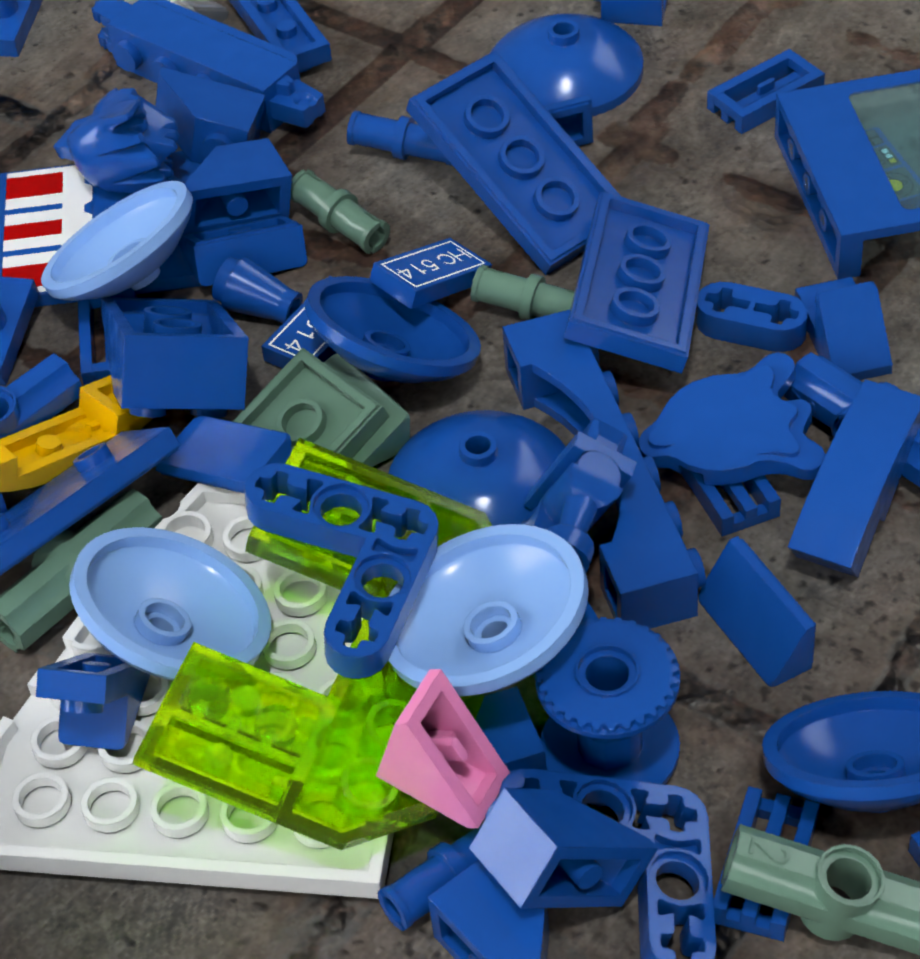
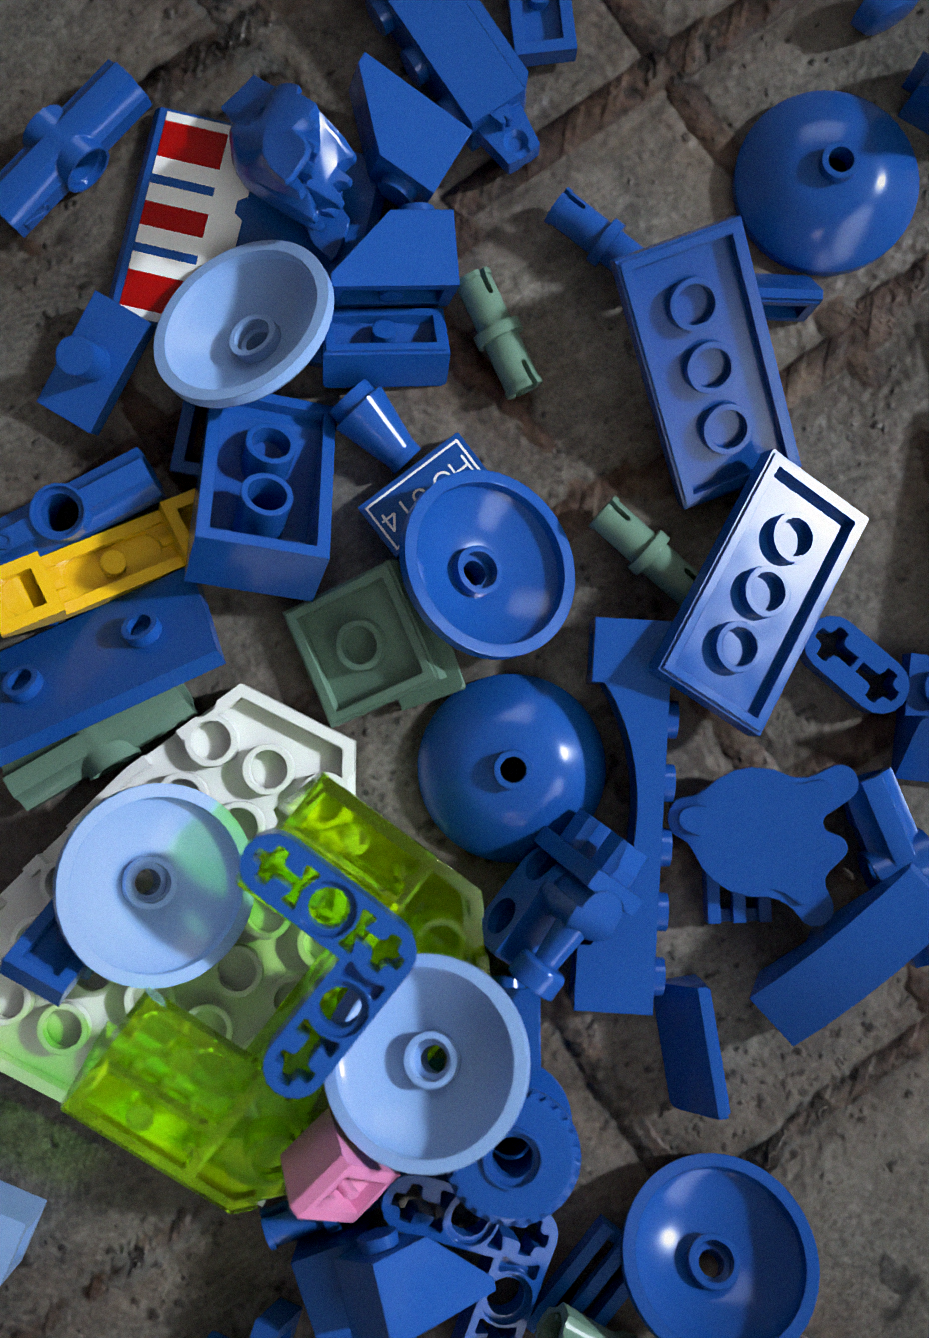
camera: 15 degrees right, 40 degrees up
blue slope [156,415,292,494] -> none
blue tile [369,238,492,309] -> none

